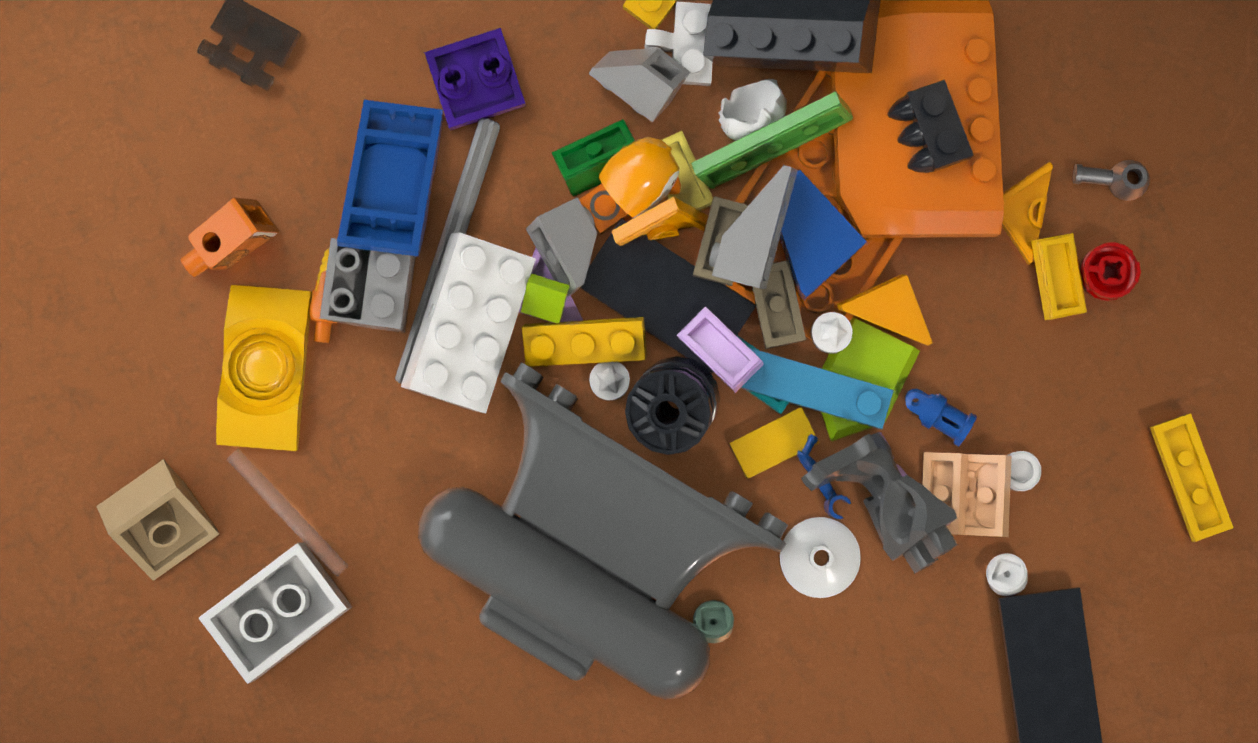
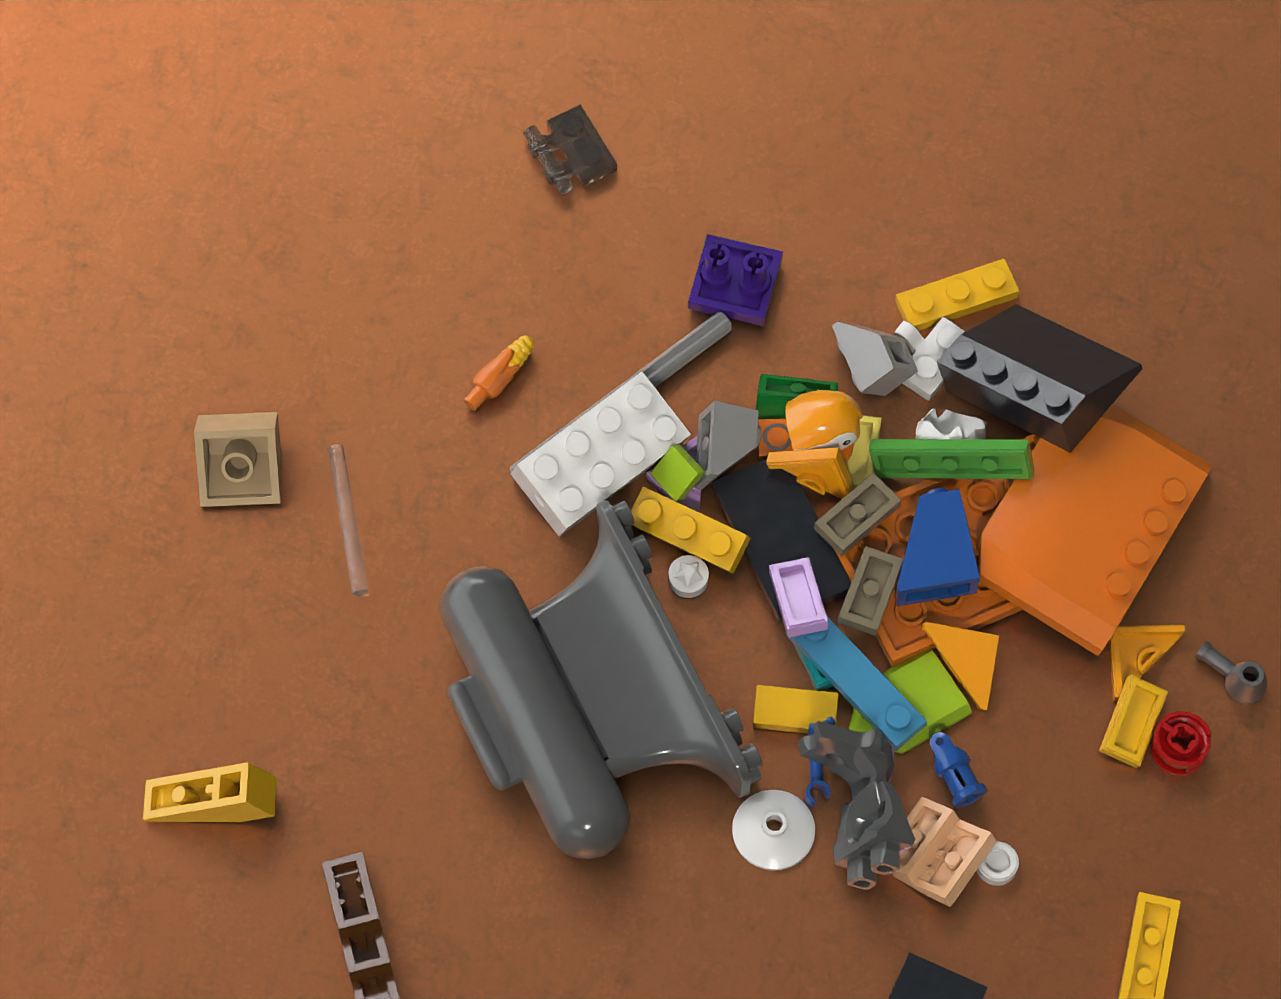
camera: 30 degrees right, 20 degrees down
orange torso [180,197,280,277] -> none
white brick [199,542,352,684] -> none
yellow slope [216,285,312,451] -> none
light grey slope [320,238,416,333] -> none
blue slope [337,100,443,257] -> none
black wheel [625,356,720,455] -> none
sand green tile [693,600,734,643] -> none
light grey slope [709,165,798,289] -> none
white tile [811,312,852,354] -> none
black plate [887,80,974,173] -> none
white tile [986,553,1028,596] -> none

